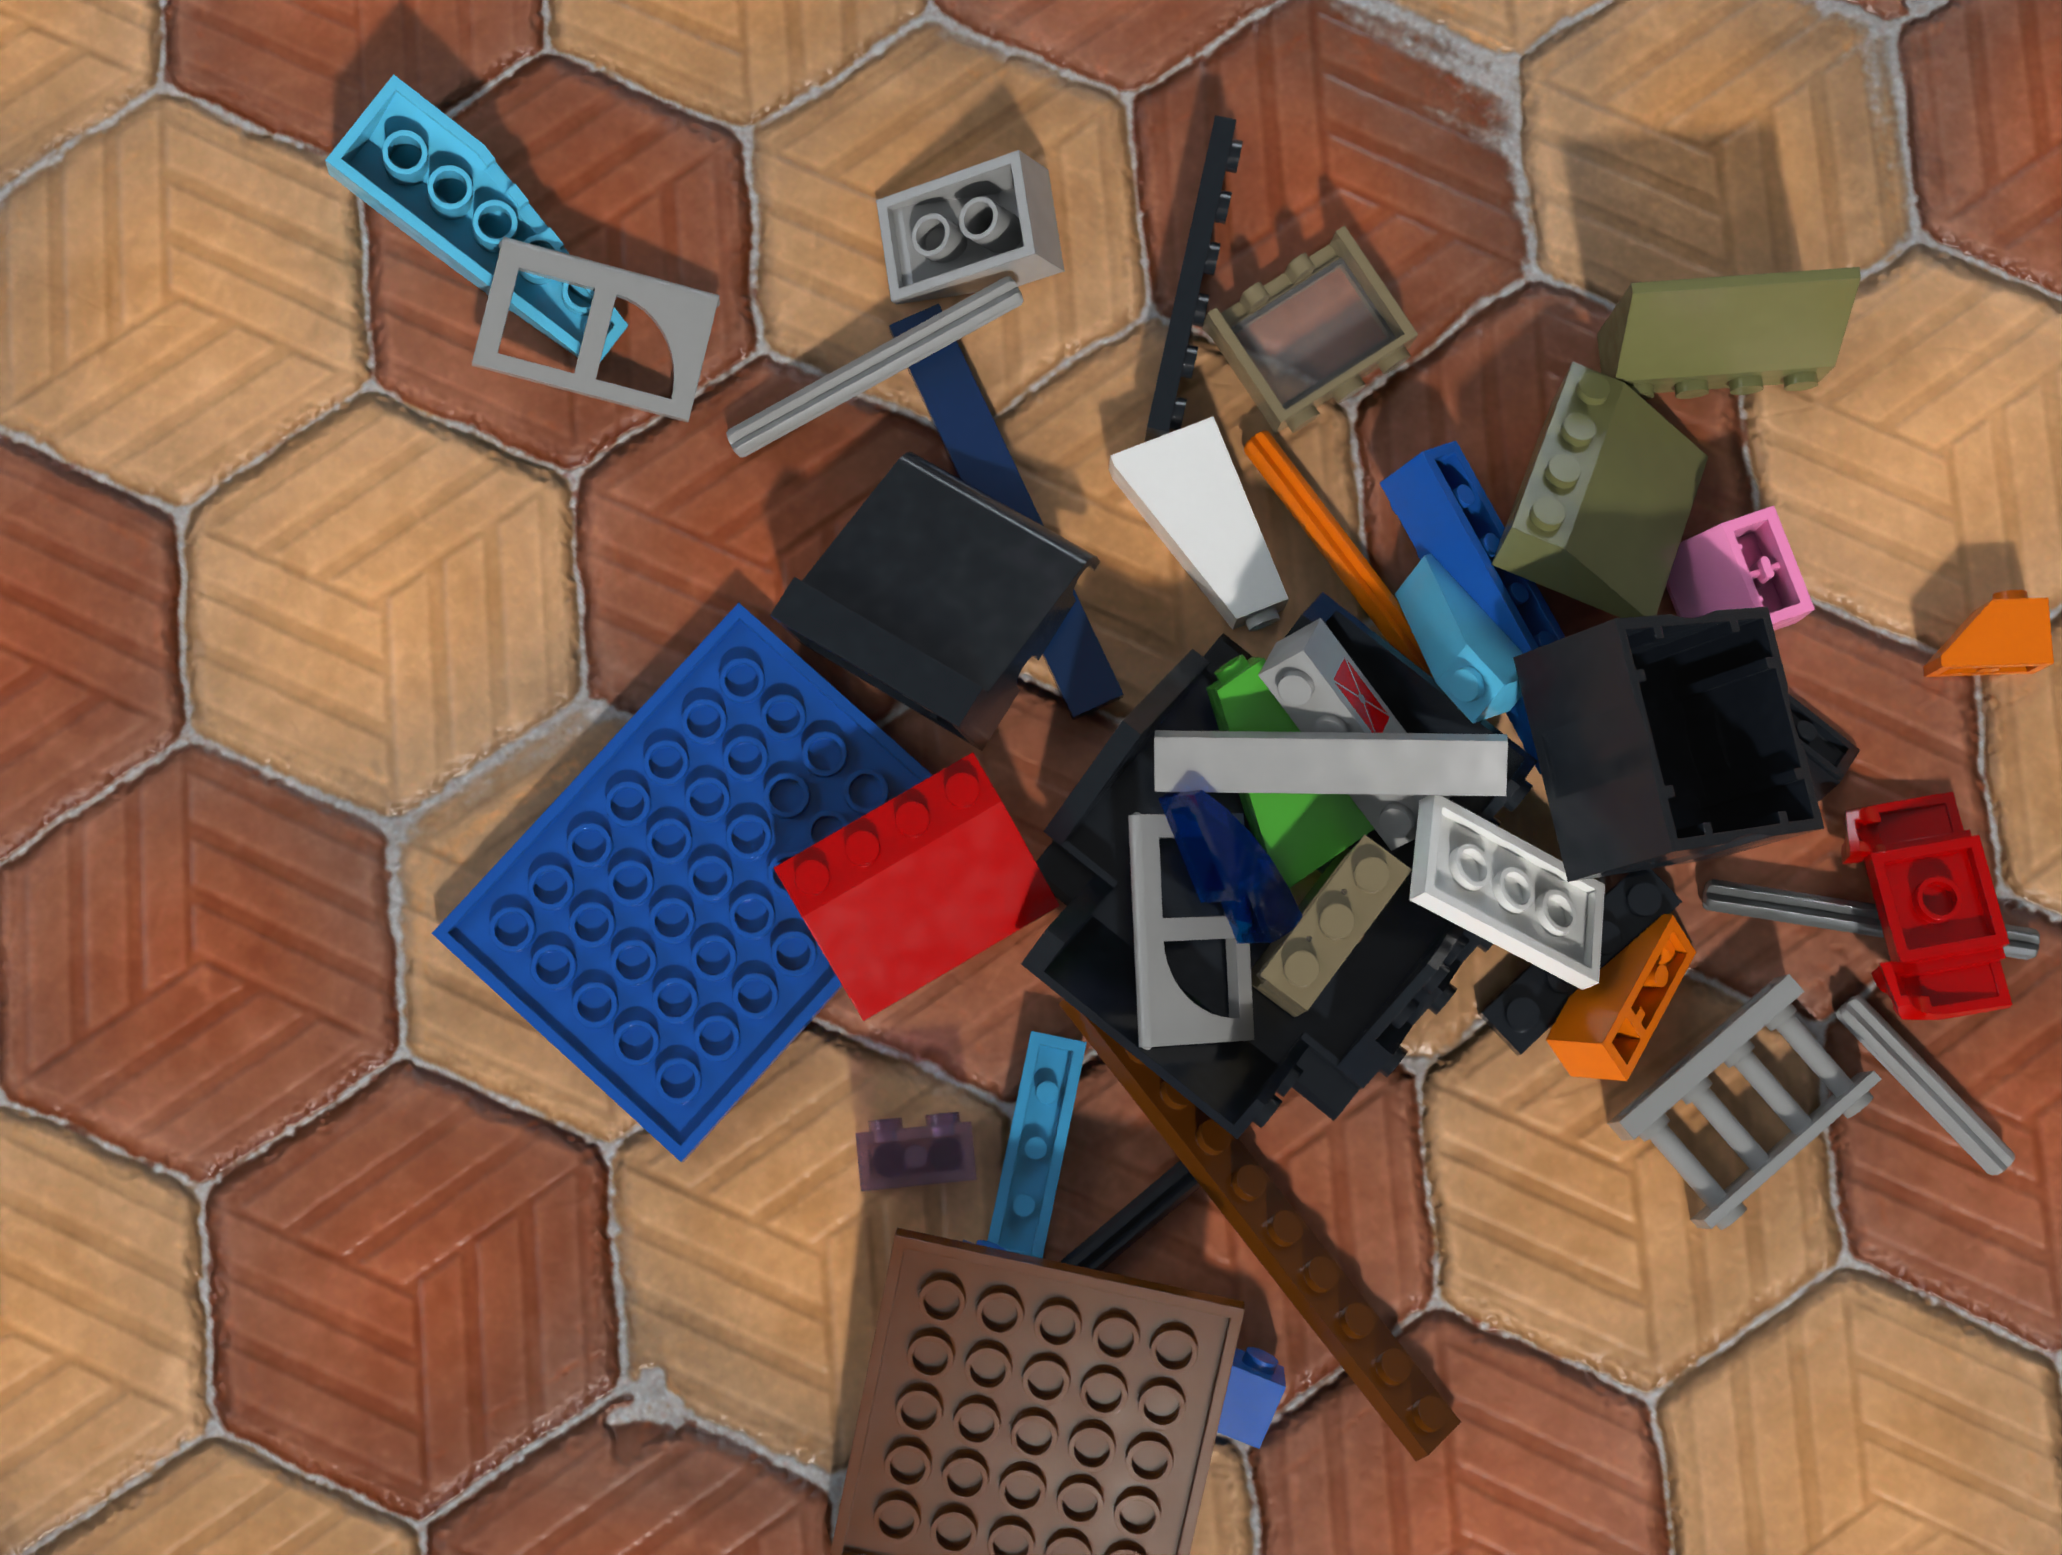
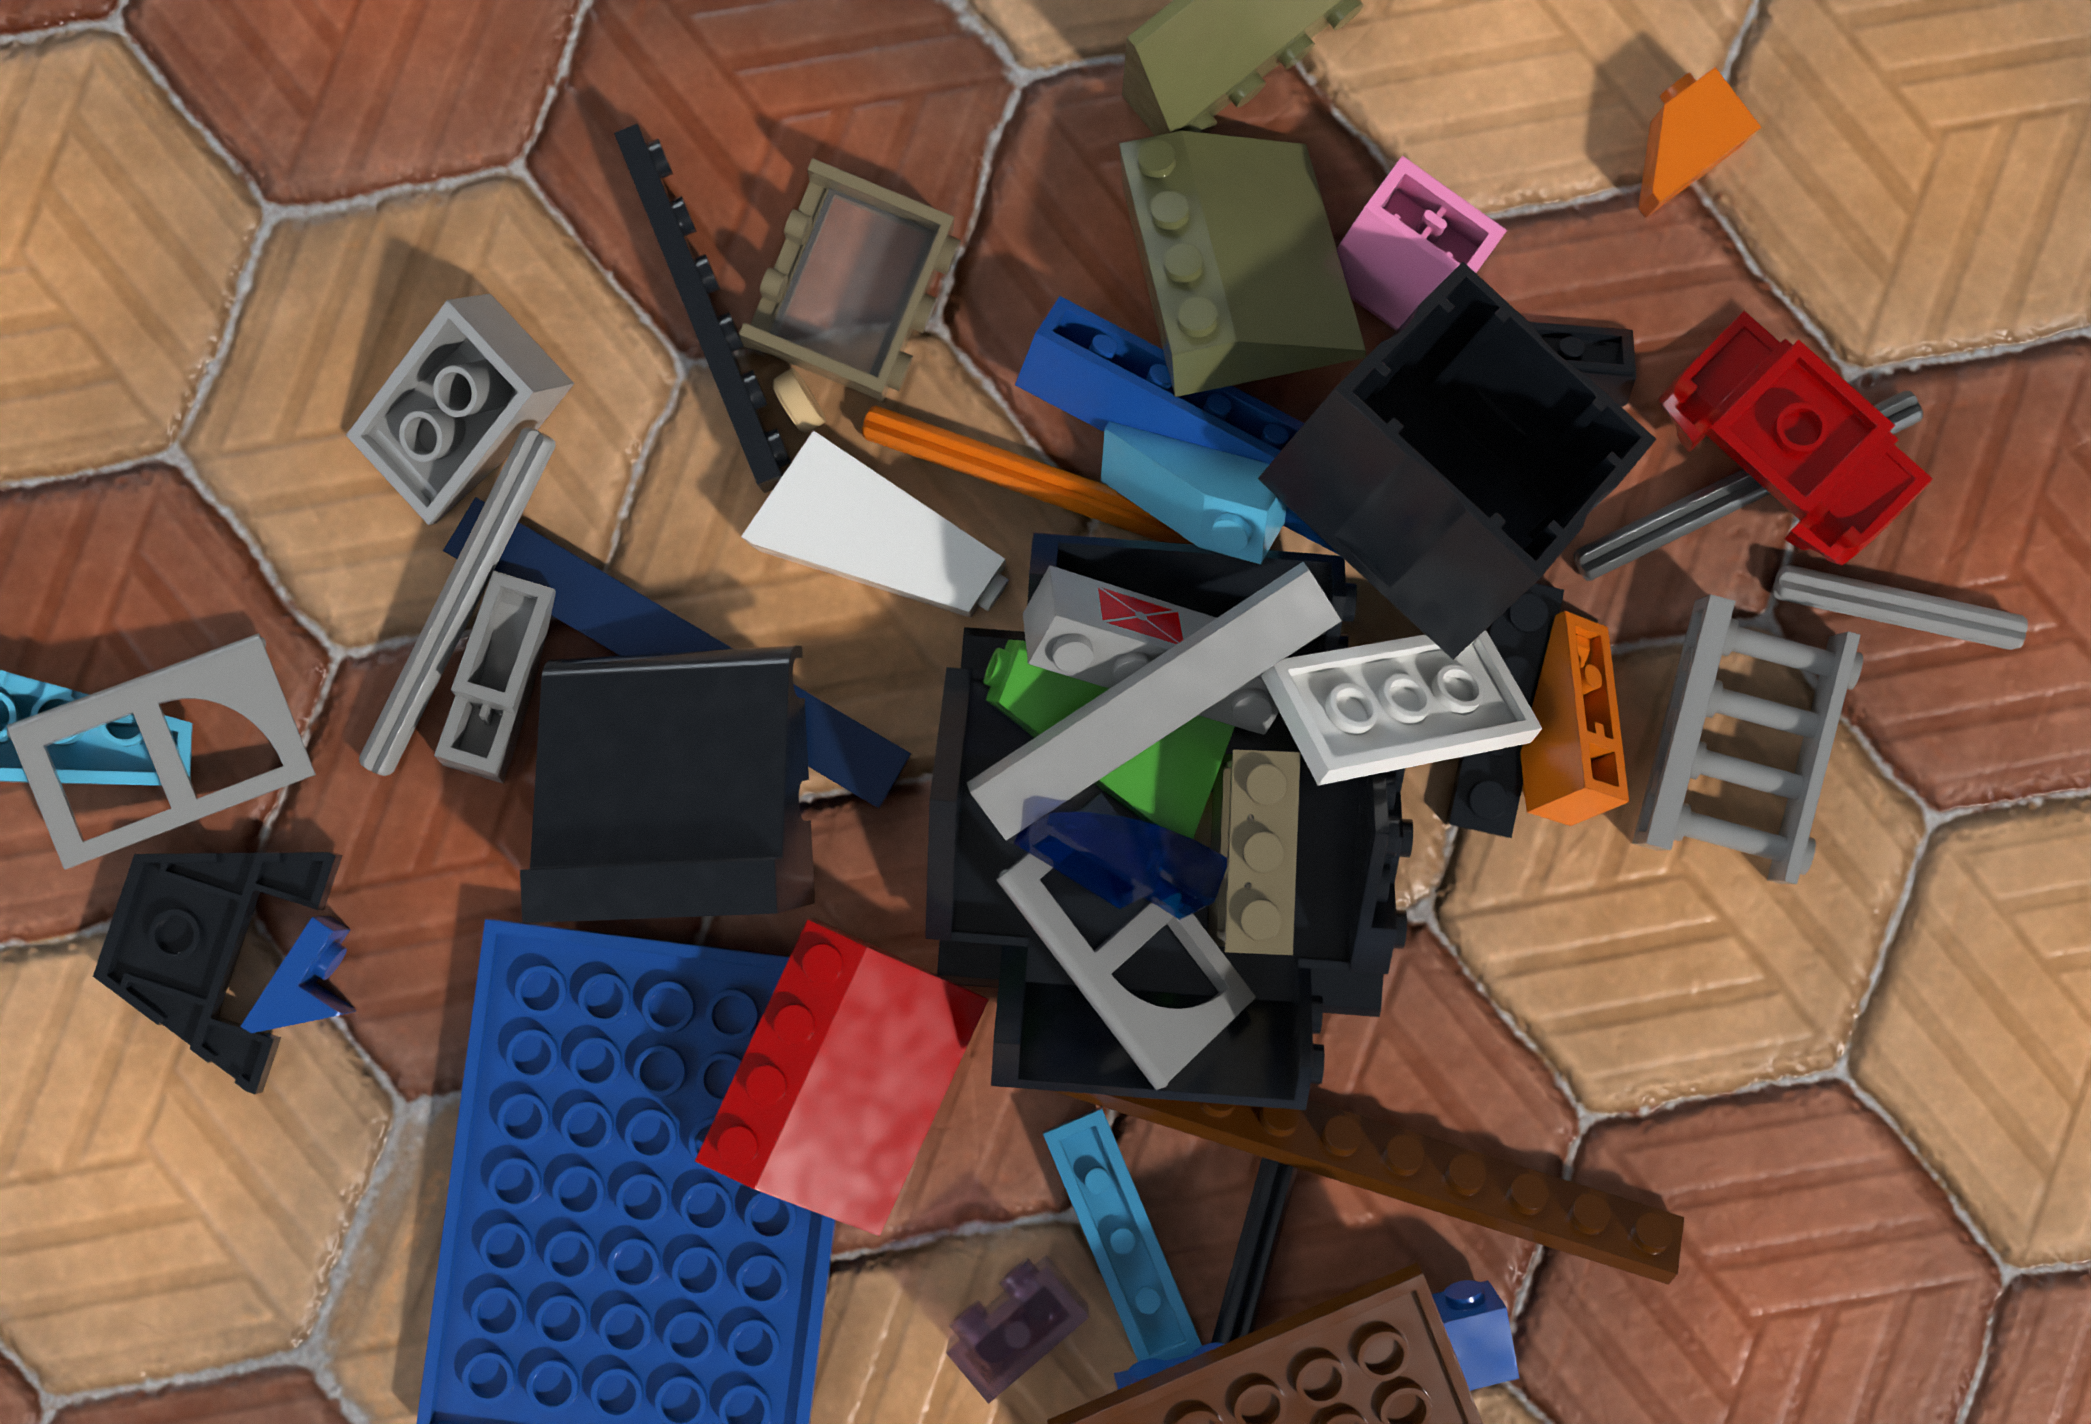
camera: 30 degrees left, 5 degrees up
none -> black wing [93,852,343,1094]
none -> blue slope [240,916,356,1033]
none -> light grey slope [434,571,556,784]
none -> tan tile [772,368,826,433]

